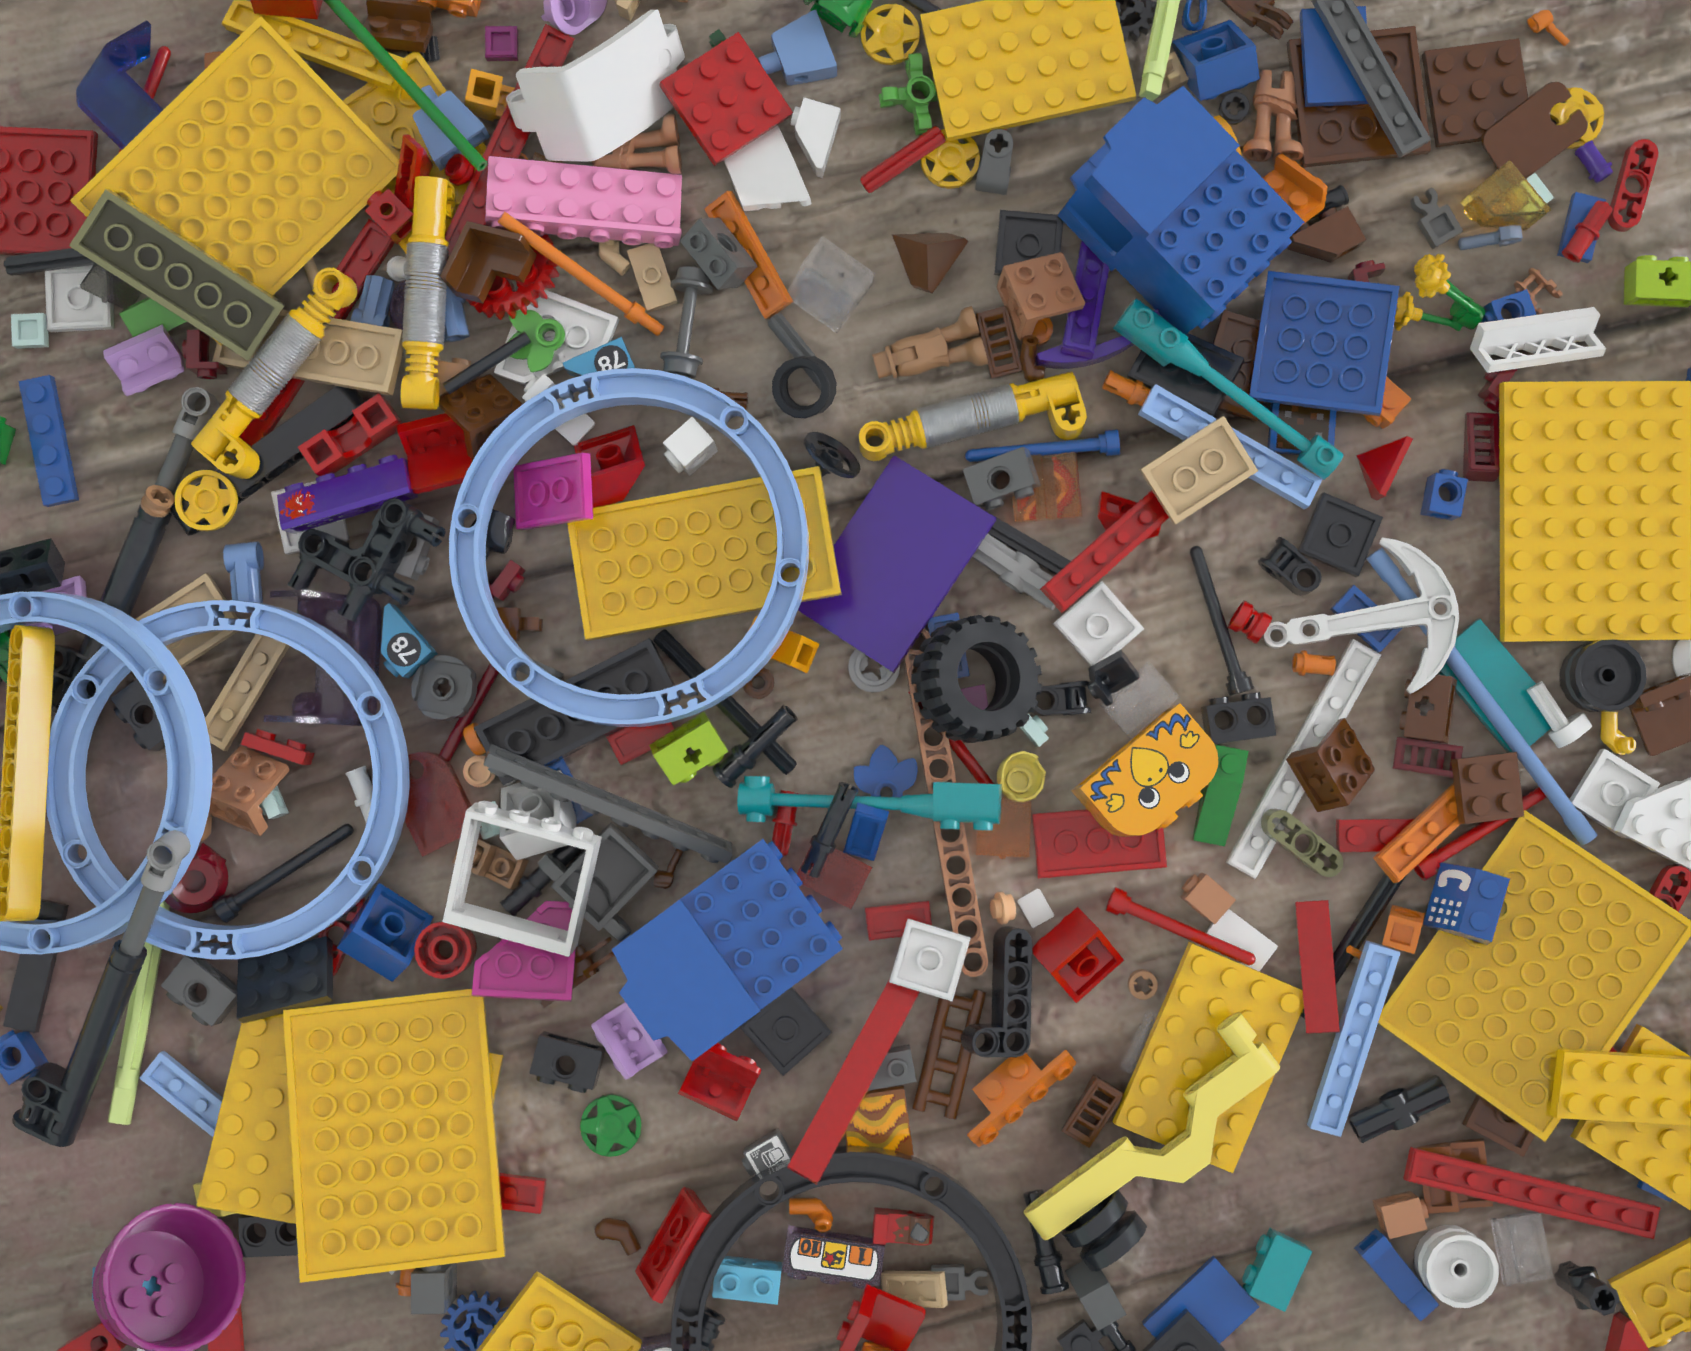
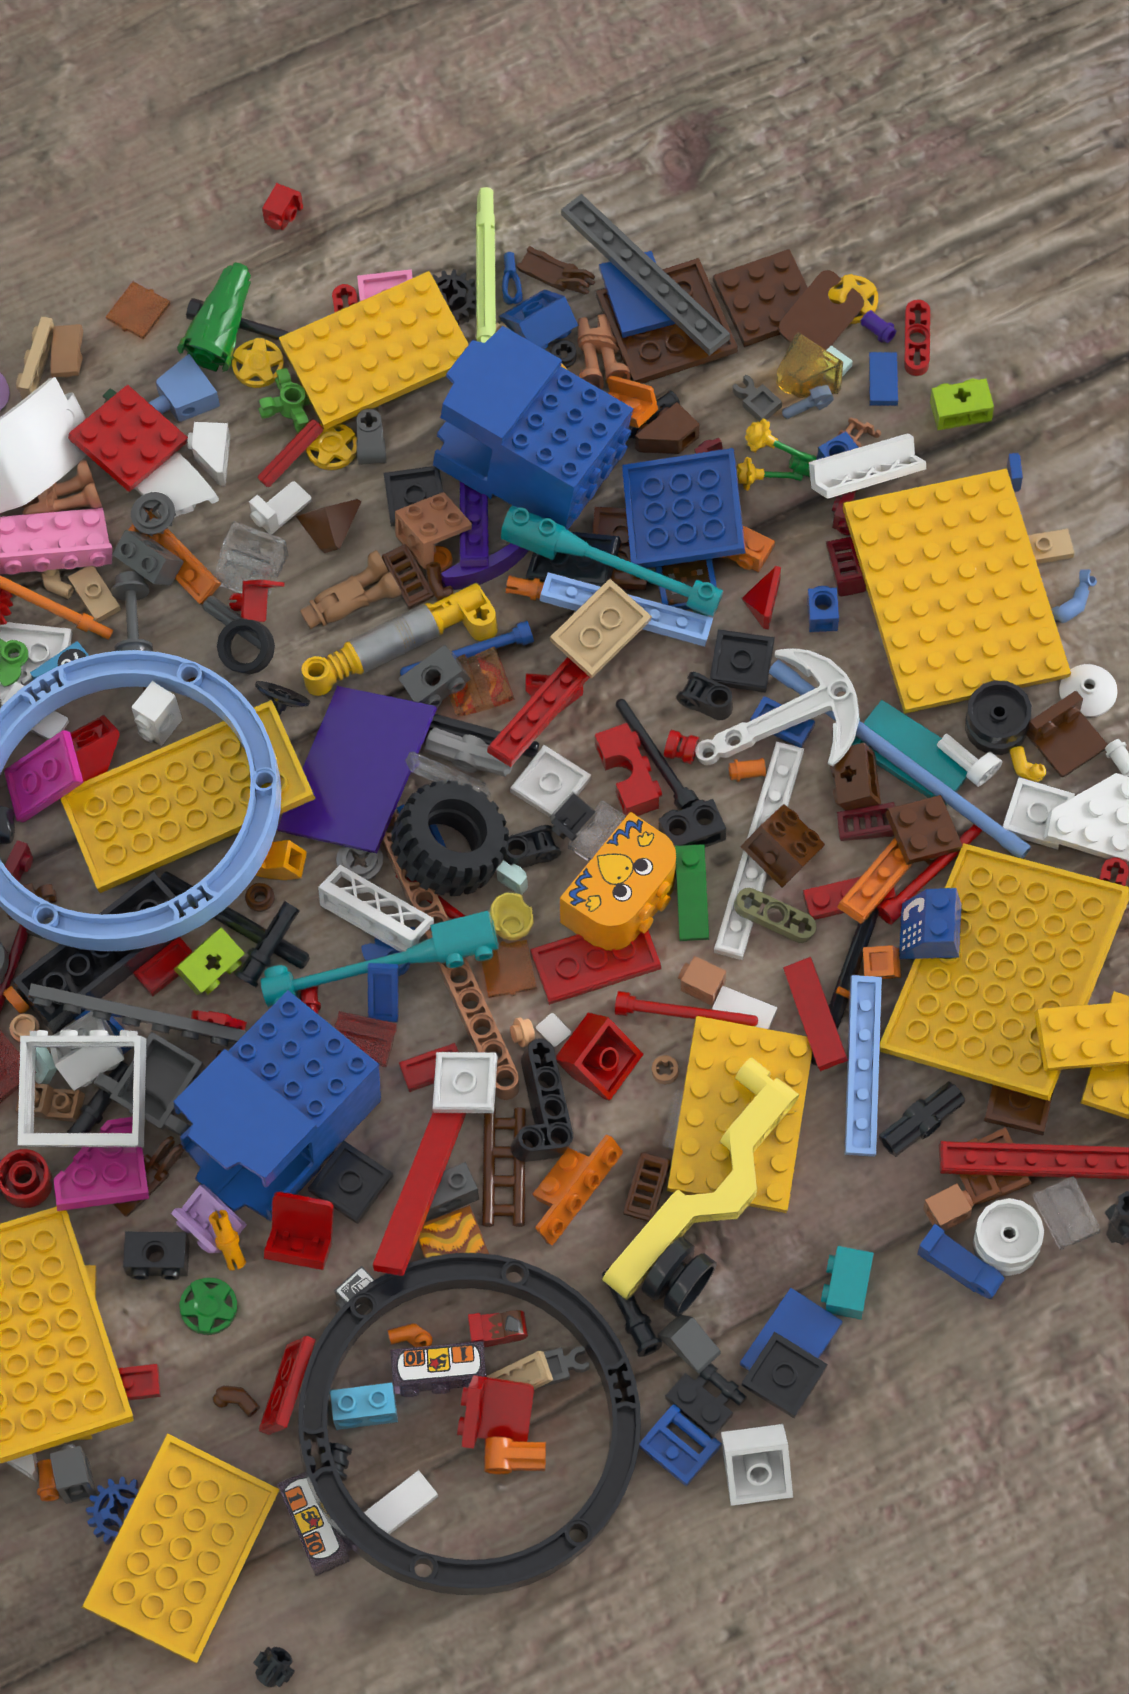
camera: 10 degrees left, 20 degrees down
black pin [800,782,859,878] -> none
orange hand [1527,10,1570,46] -> none
red axle [1562,200,1613,263] -> none
none -> dark grey gear [131,492,176,536]
none -> red wheel [191,1010,247,1030]
none -> light orange pin [208,1210,246,1271]
none -> red bracket [229,580,284,622]
none -> white bracket [249,481,312,535]
none -> white fence [318,865,434,952]
none -> clear tile [405,751,491,800]
none -> red arch [595,723,662,818]

